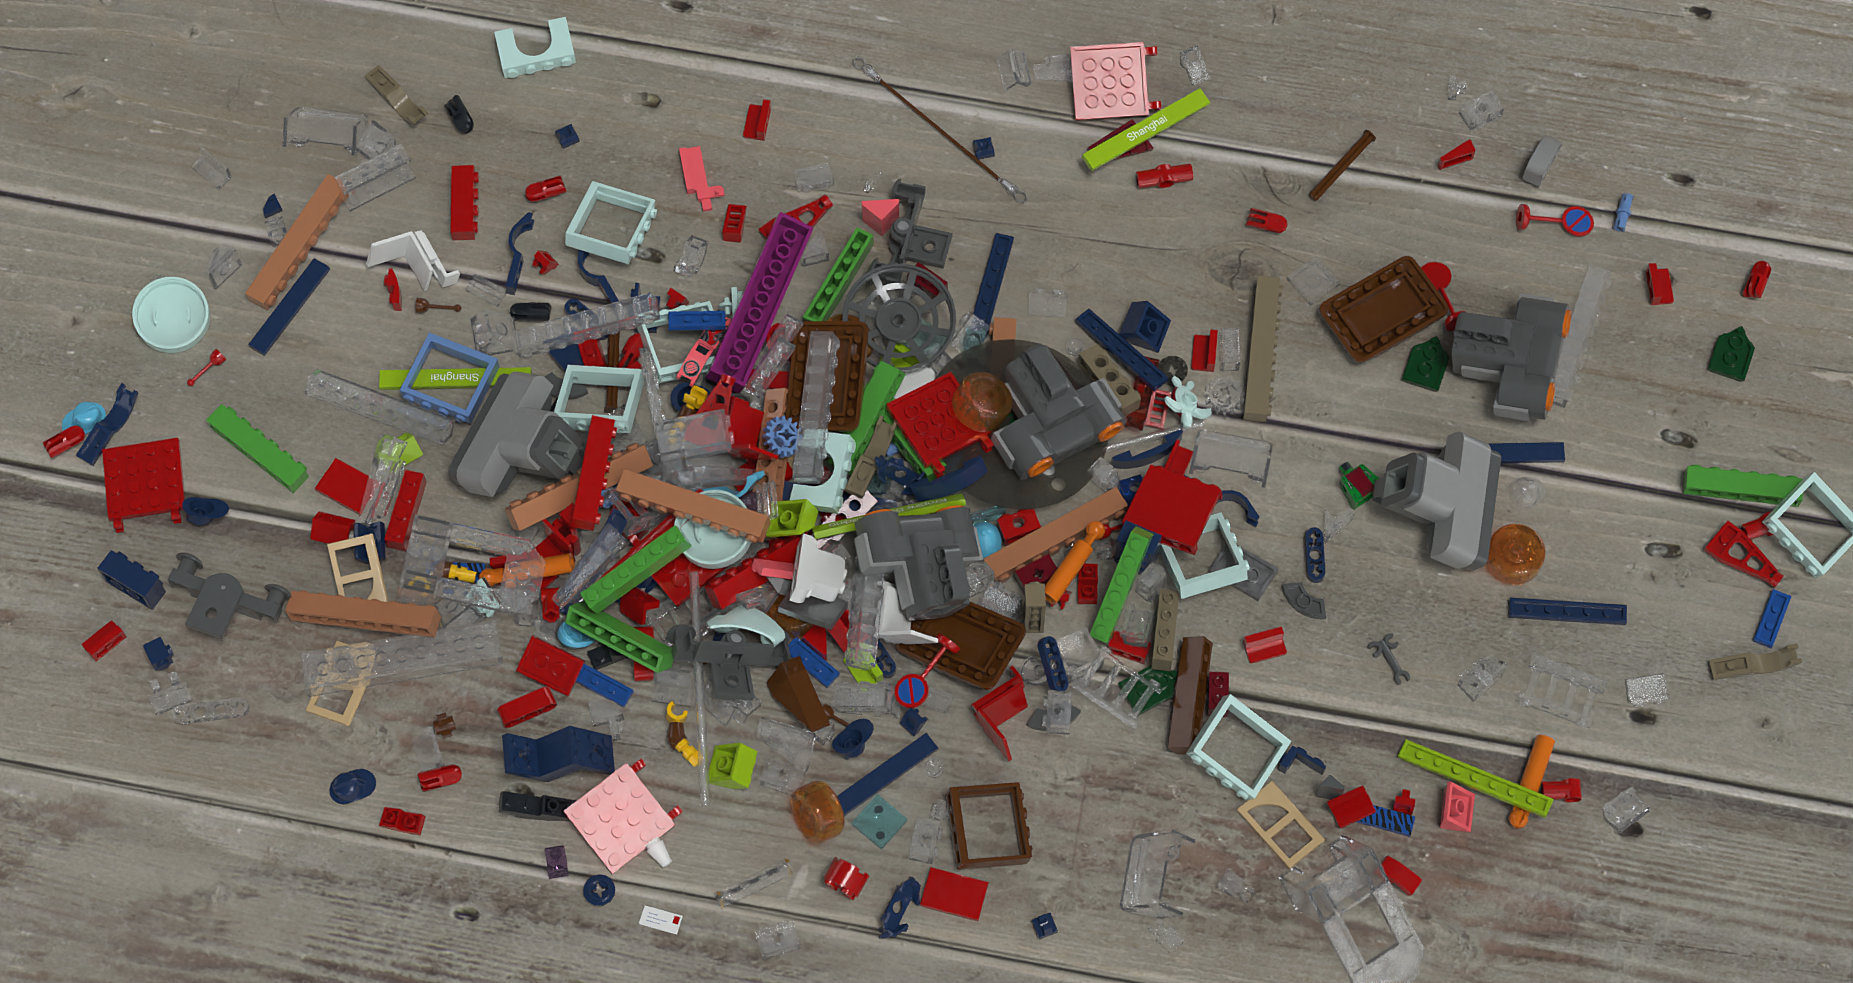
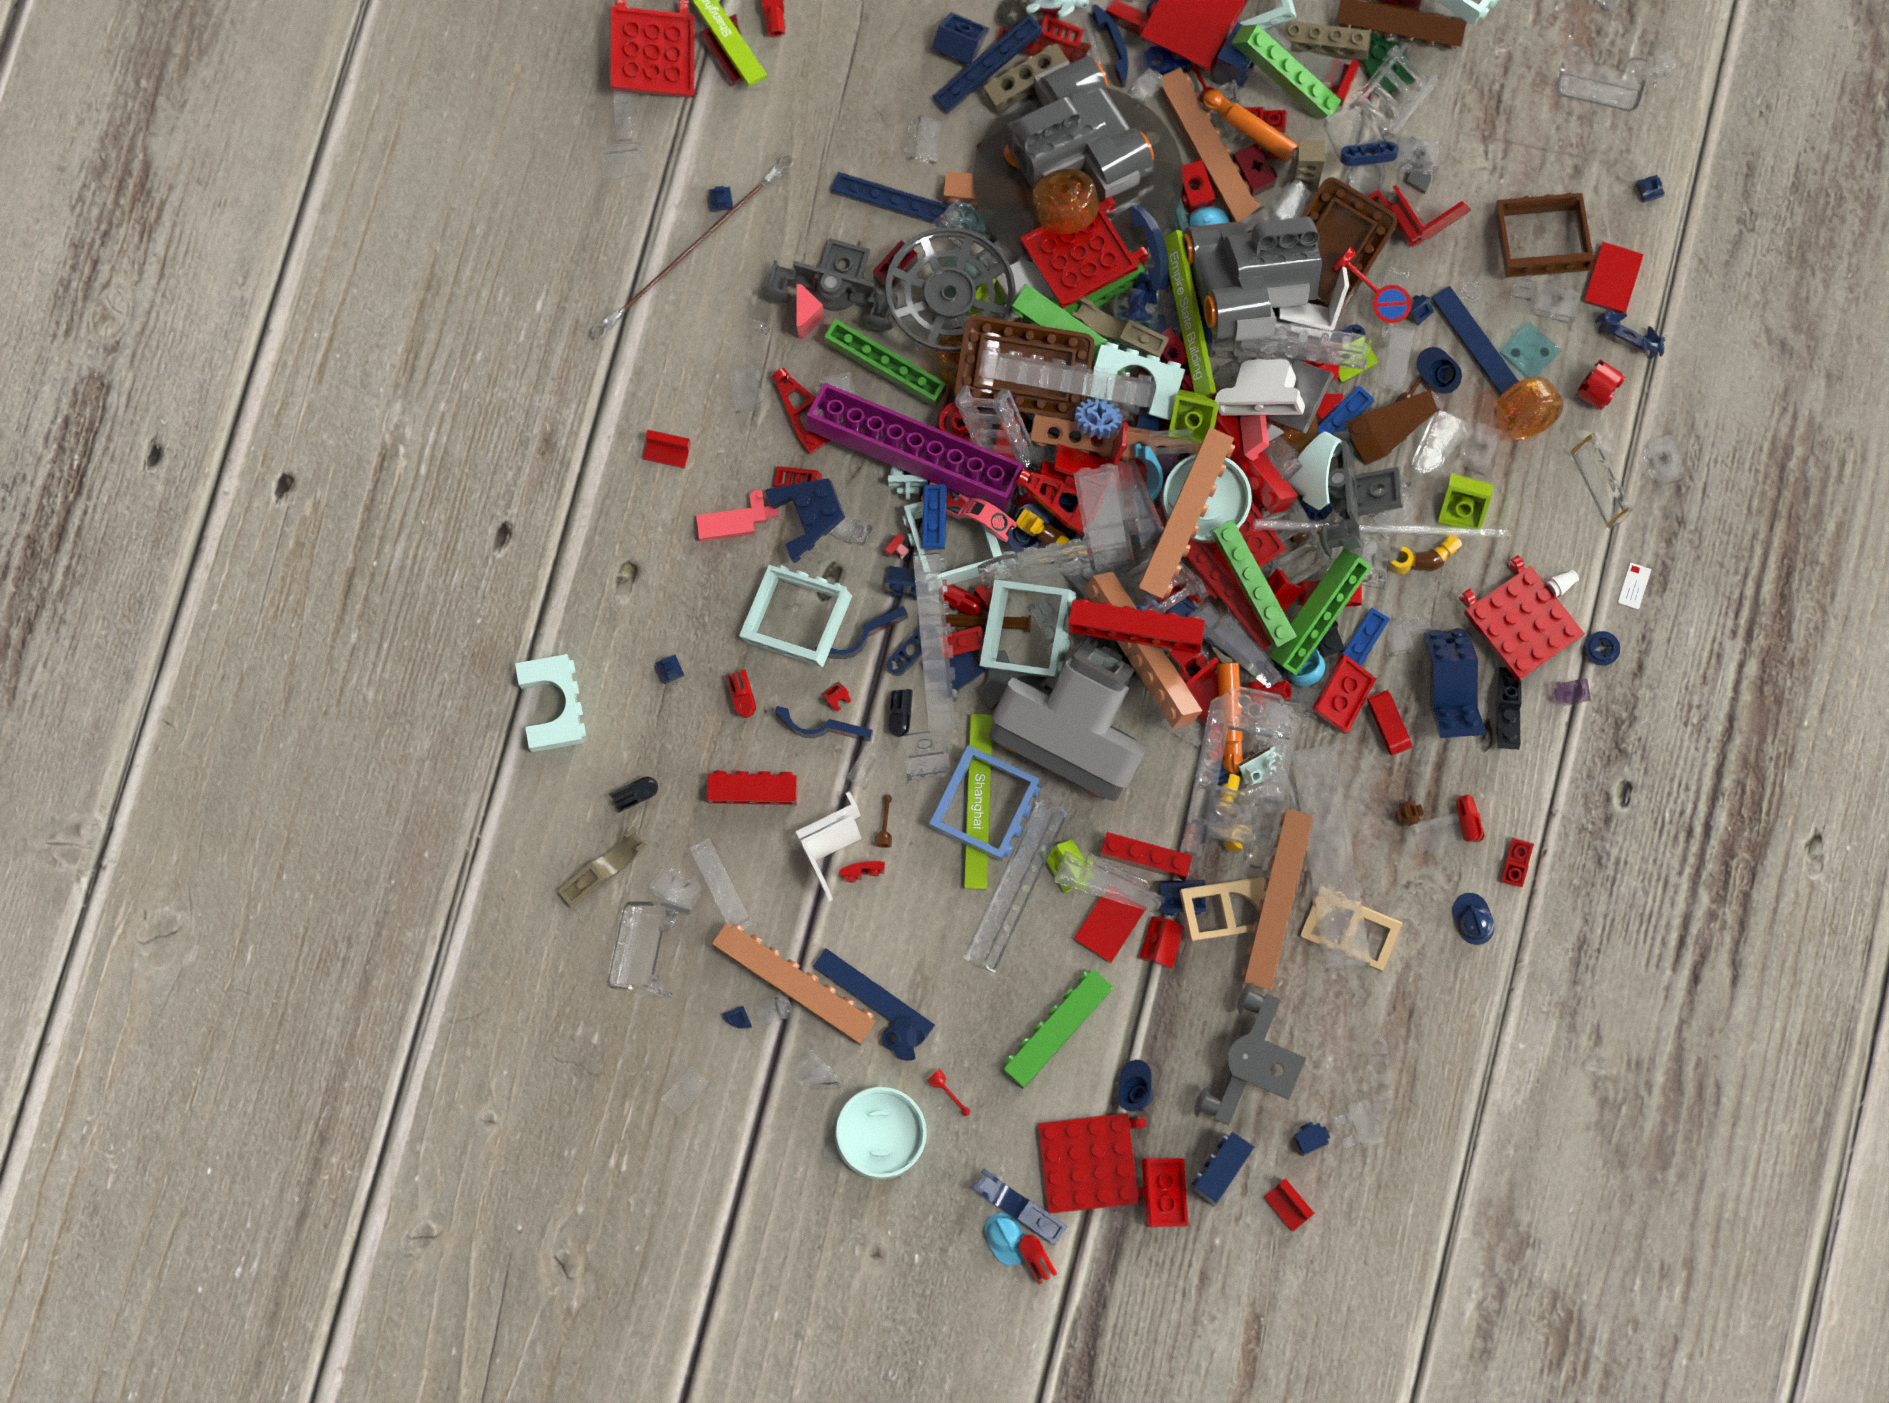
camera: 85 degrees left, 10 degrees up
none -> dark blue wing [765,478,846,563]
none -> dark blue plate [882,1016,926,1061]
none -> red tile [1142,1158,1189,1227]

